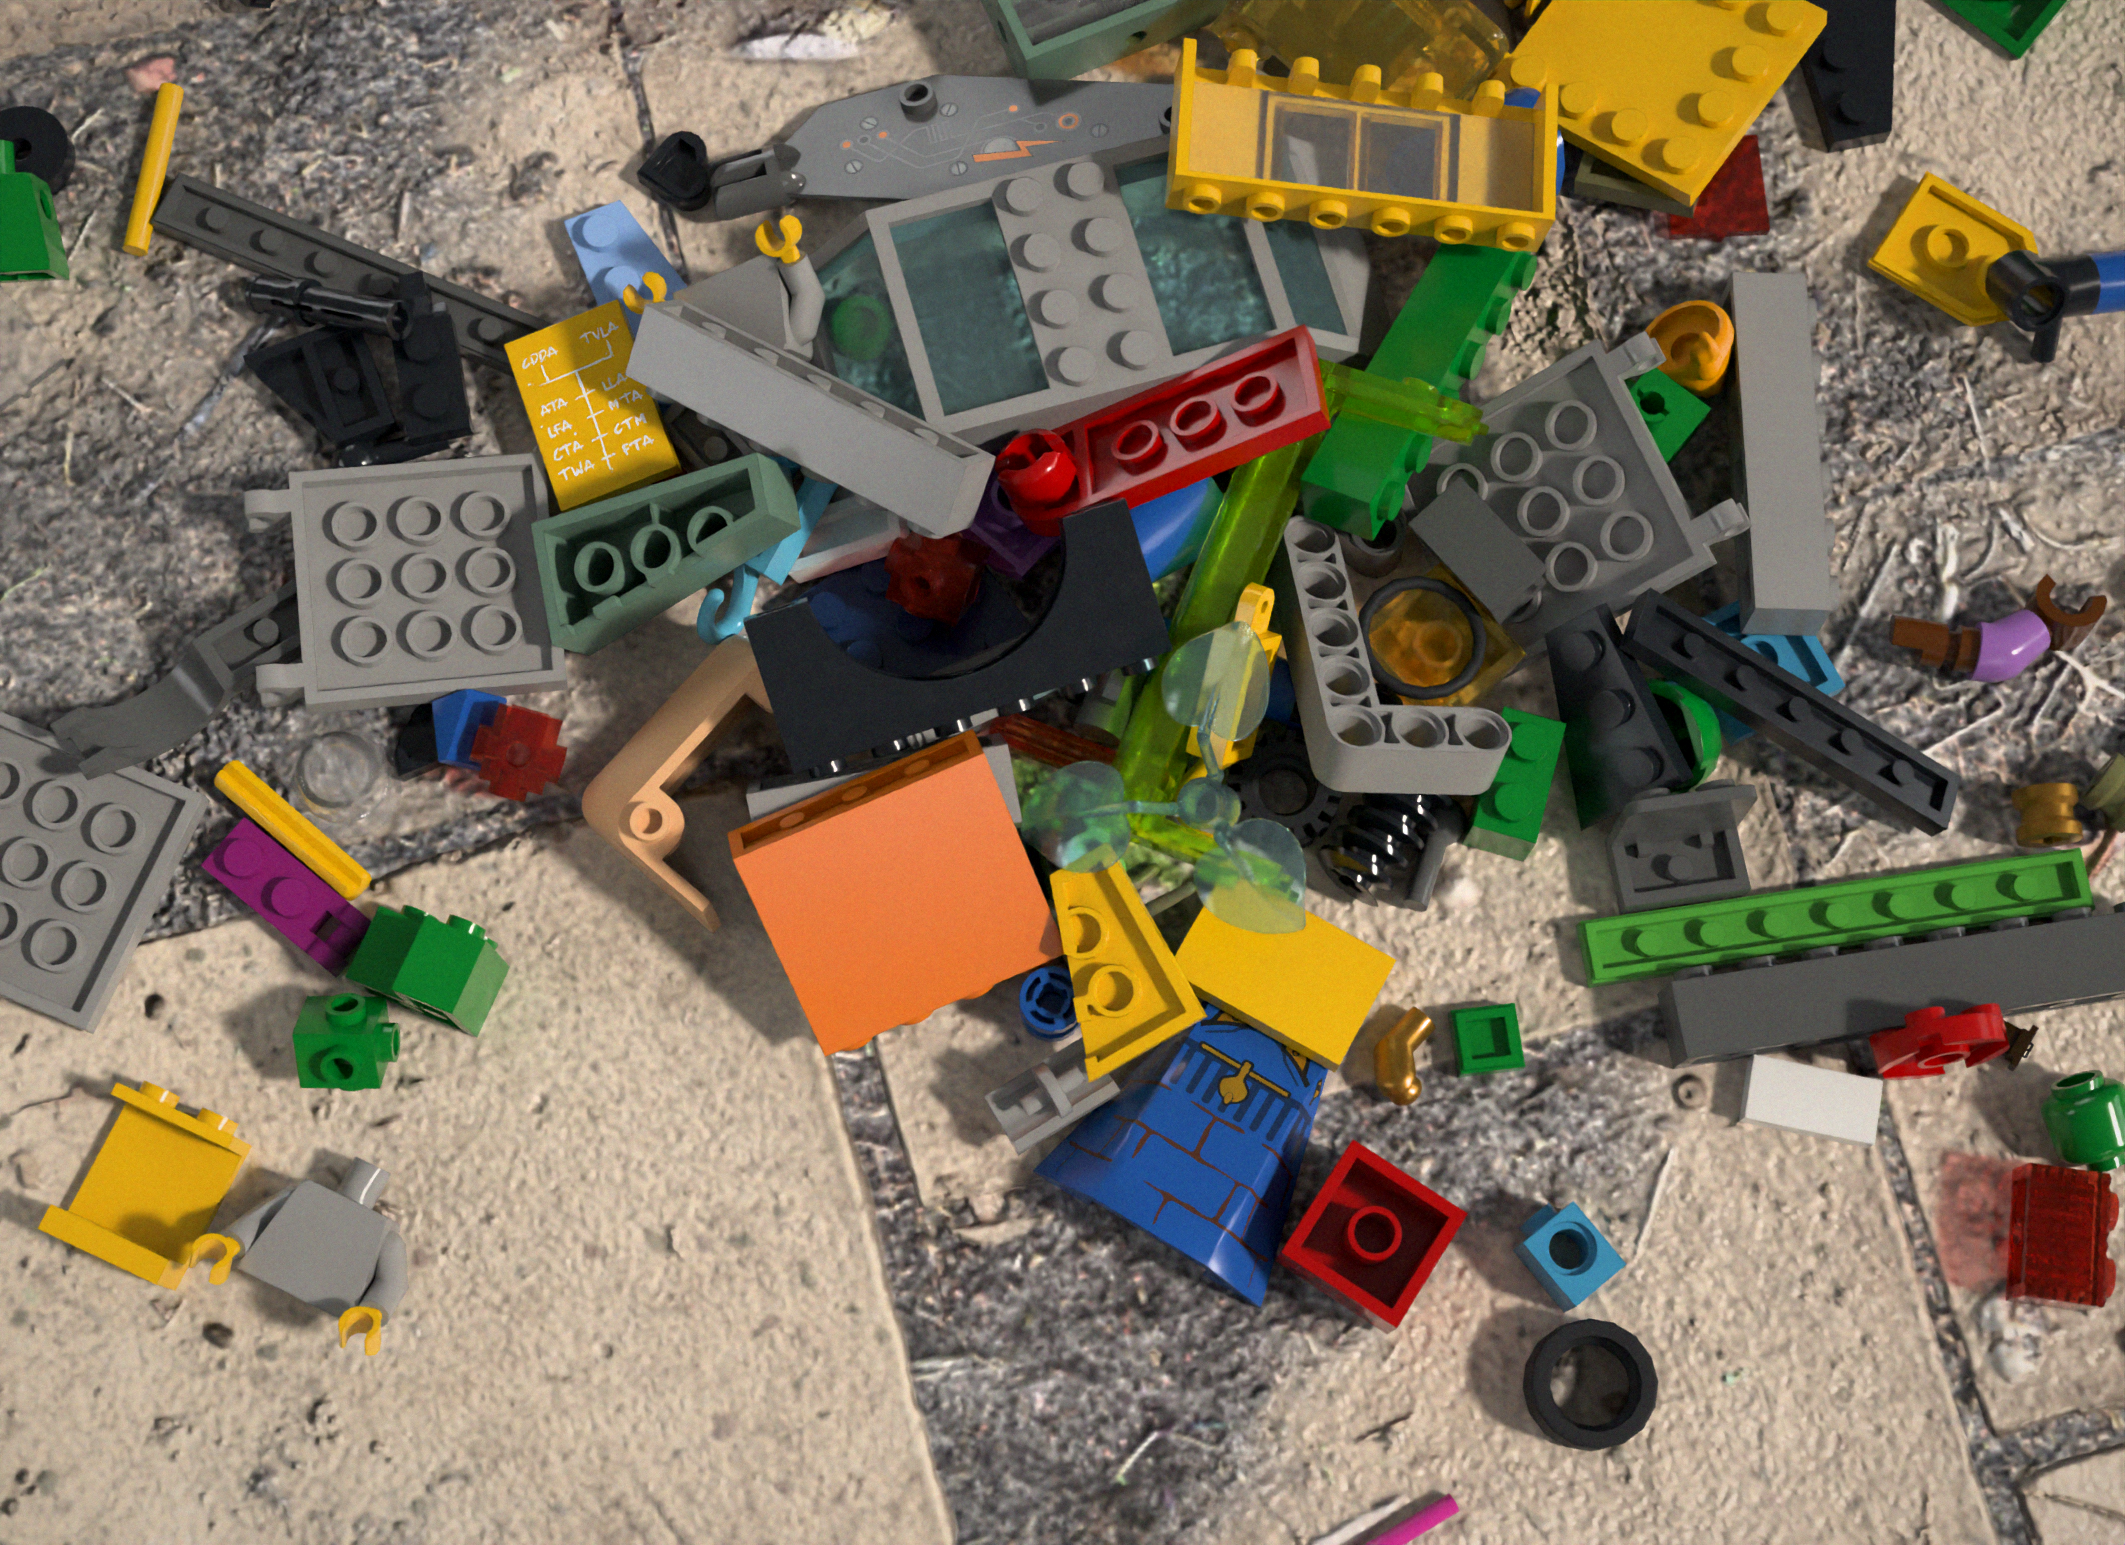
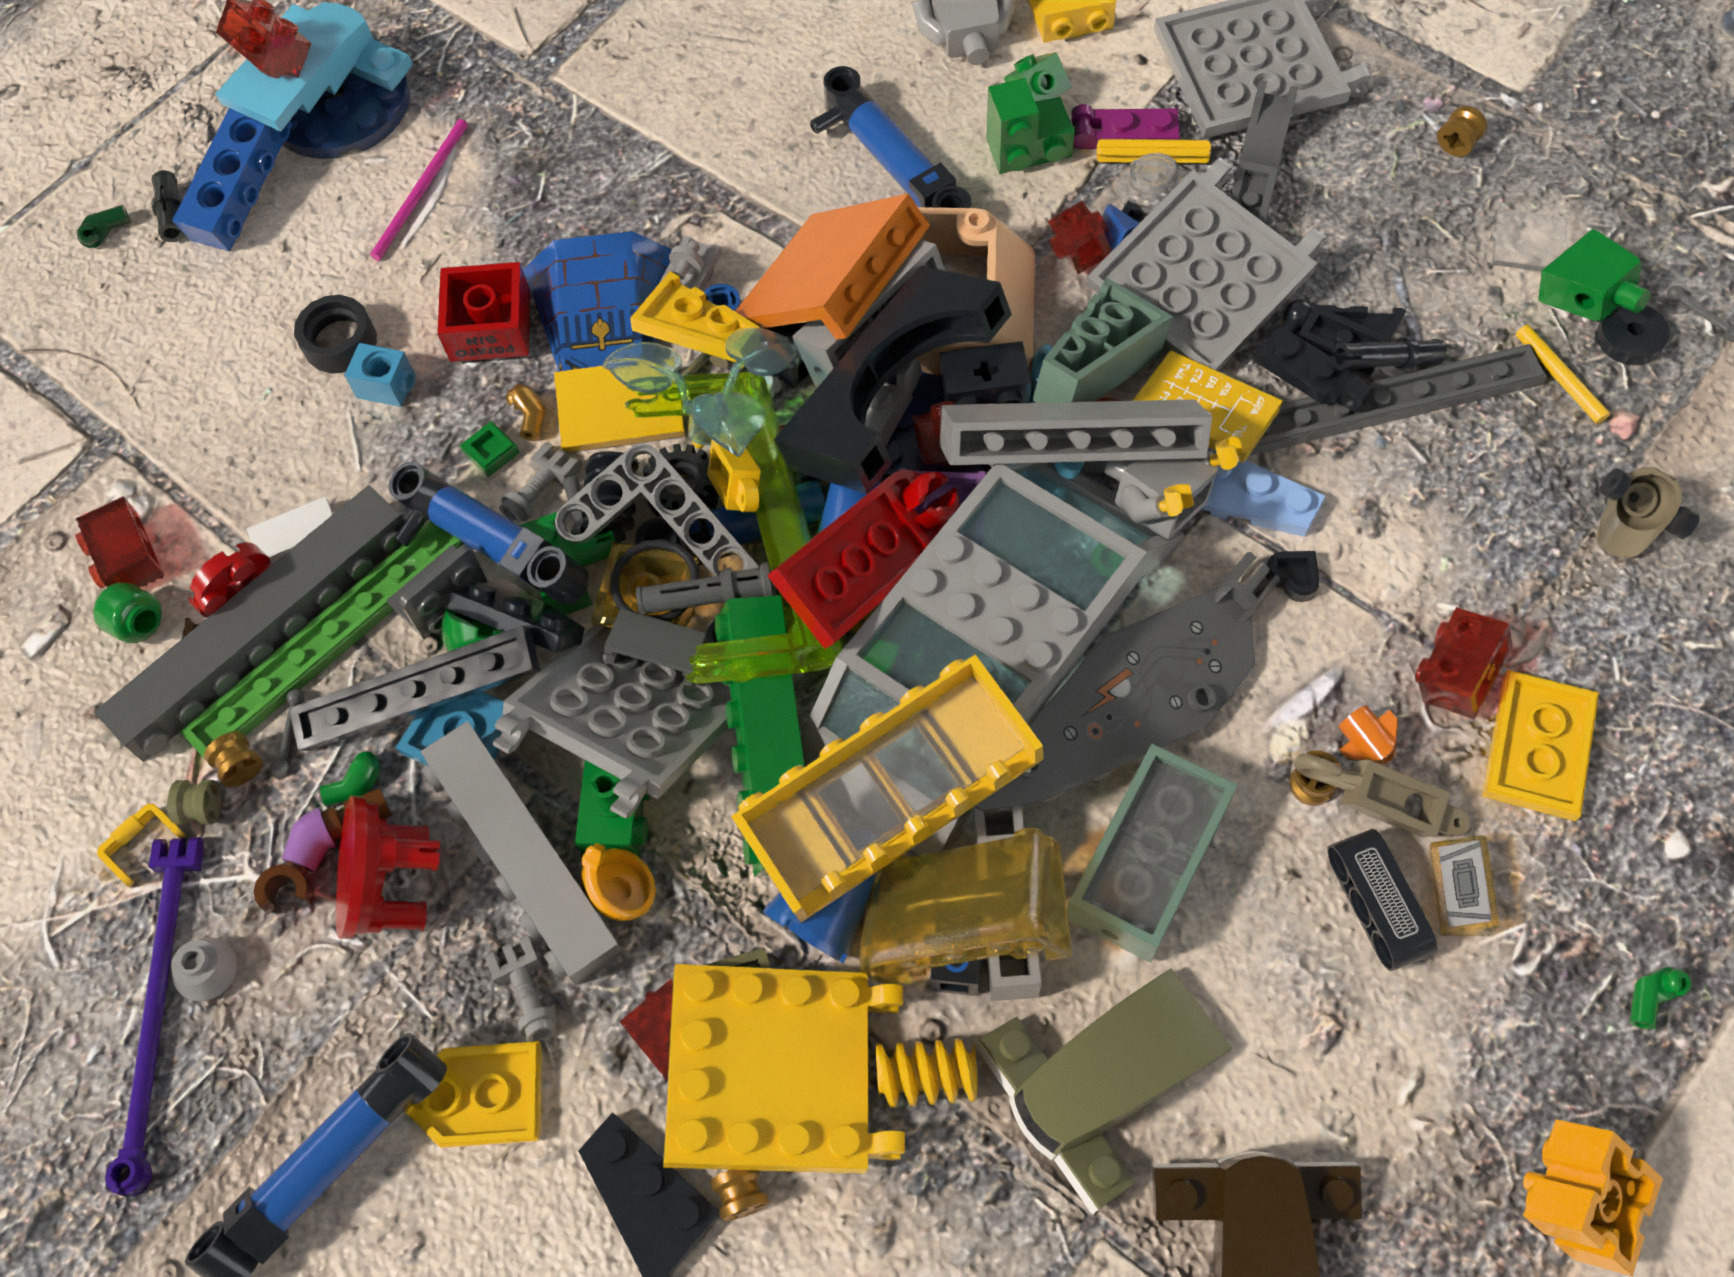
camera: 150 degrees right, 10 degrees down
none -> dark grey hinge [271,689,305,778]
none -> green arm [320,751,380,807]
none -> red piece [335,796,440,939]
none -> black piece [389,461,589,604]
none -> light grey hinge [485,934,557,1042]
none -> light grey hinge [499,442,582,524]
none -> dark grey pin [636,562,774,615]
none -> piece [810,66,971,208]
none -> black brick [940,341,1031,405]

